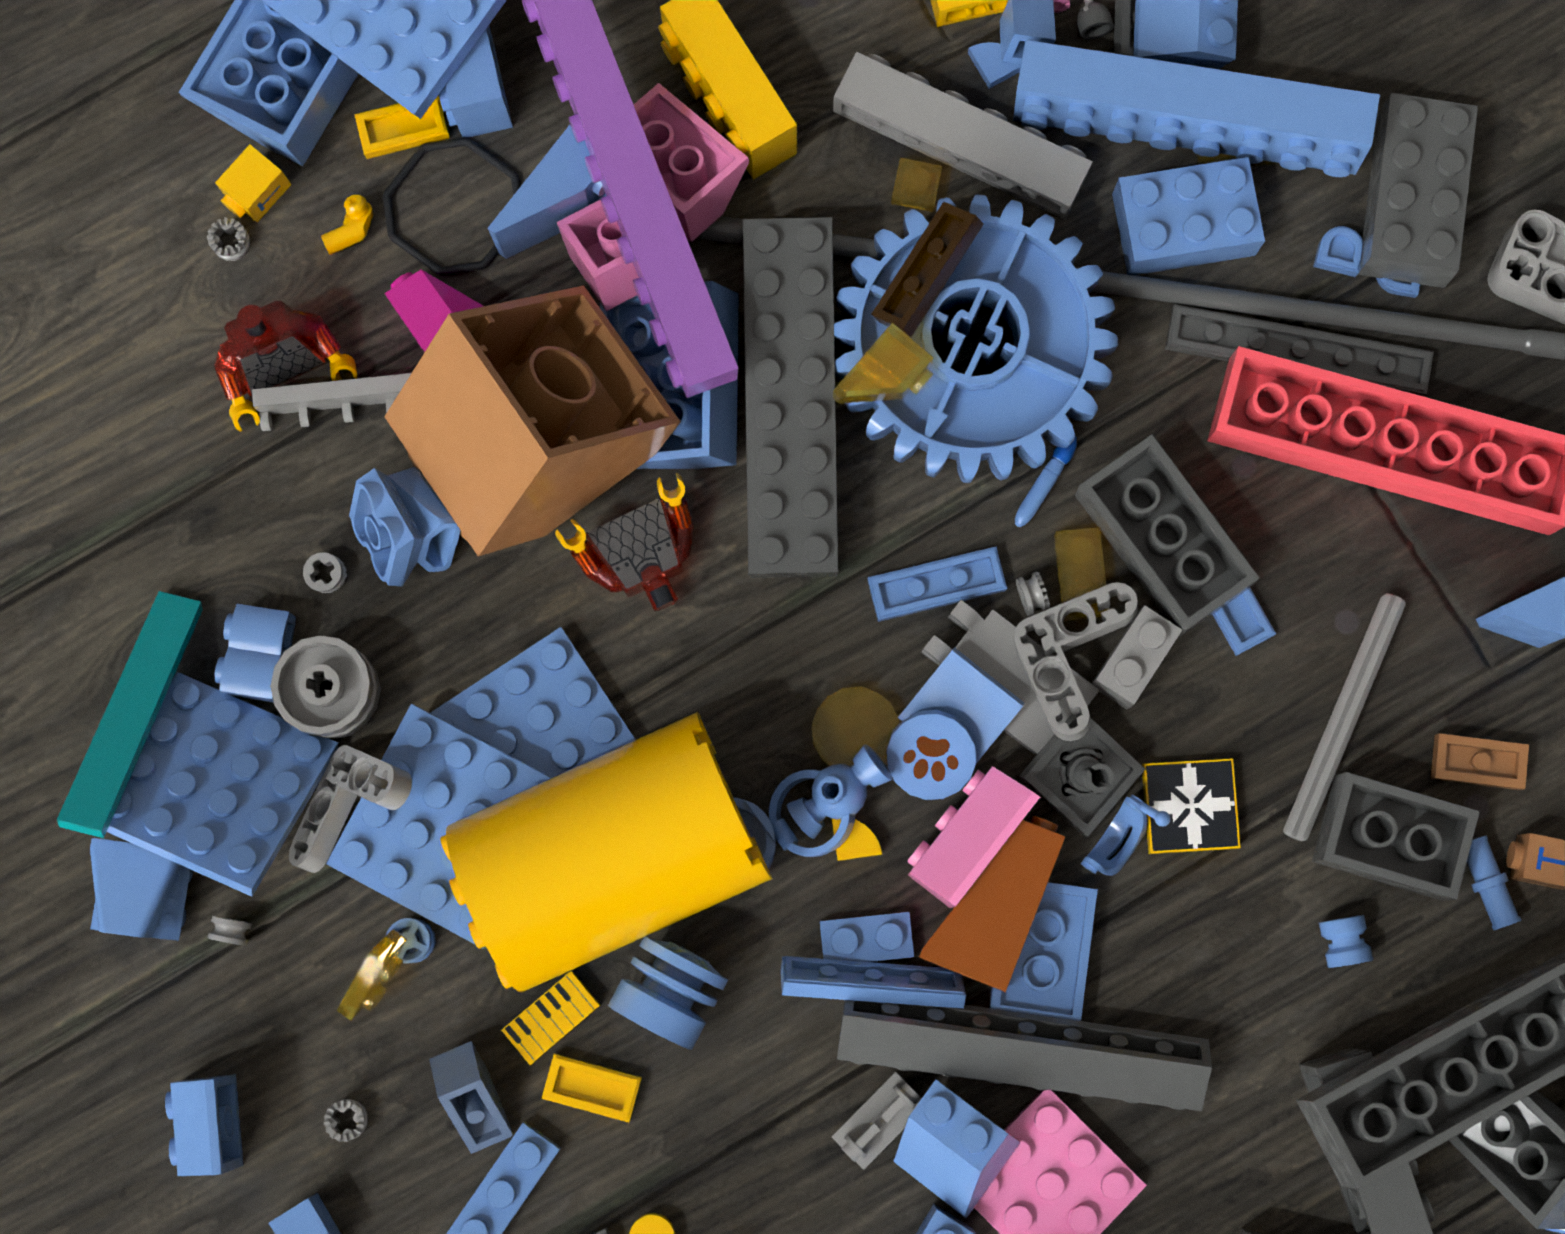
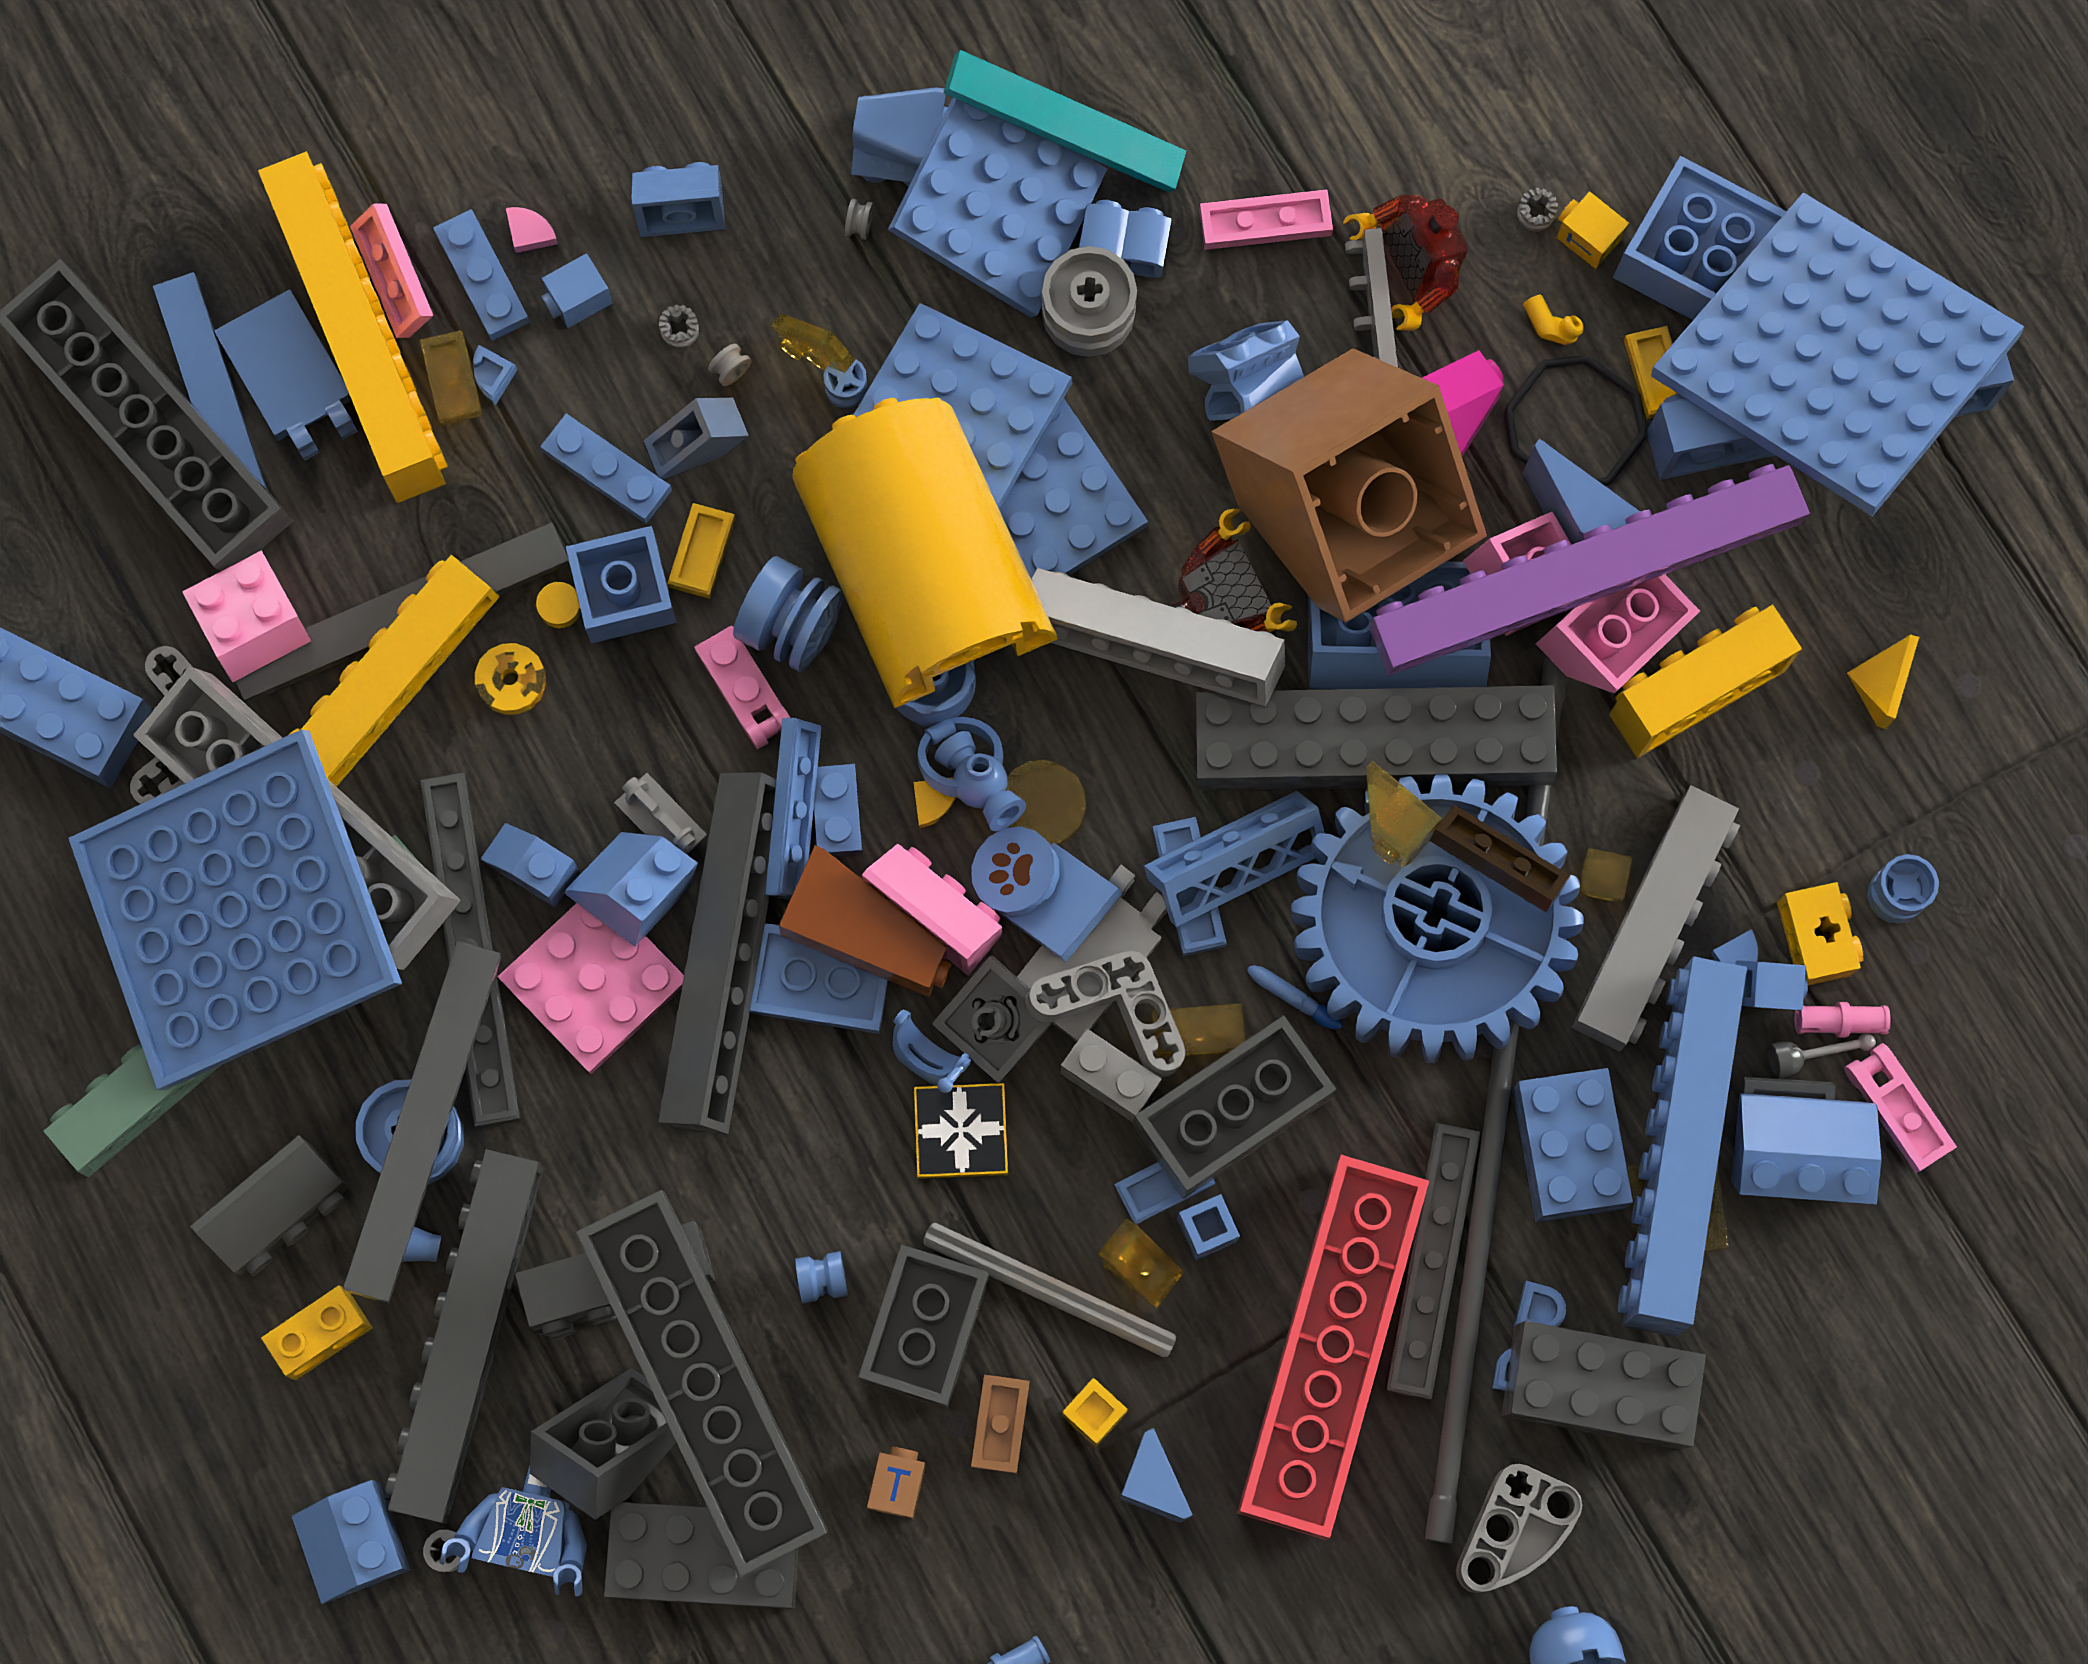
camera: 85 degrees right, 5 degrees down
light grey beam [289,745,412,873] -> none
light grey bush [303,552,347,593] -> none
yellow tile [501,971,601,1065] -> none
light grey bush [1016,572,1050,616] -> none
medium blue pin [1467,835,1522,931] -> none
none -> medium blue brick [566,526,677,644]
none -> bright pink plate [694,625,790,750]
none -> light grey bush [708,343,752,386]
none -> brick [1031,568,1285,707]
none -> yellow panel [1062,1378,1128,1447]
none -> clear yellow slope [1098,1218,1184,1308]
none -> medium blue fence [1144,791,1325,927]
none -> medium blue brick [1177,1194,1240,1261]
none -> bright pink plate [1199,190,1333,250]

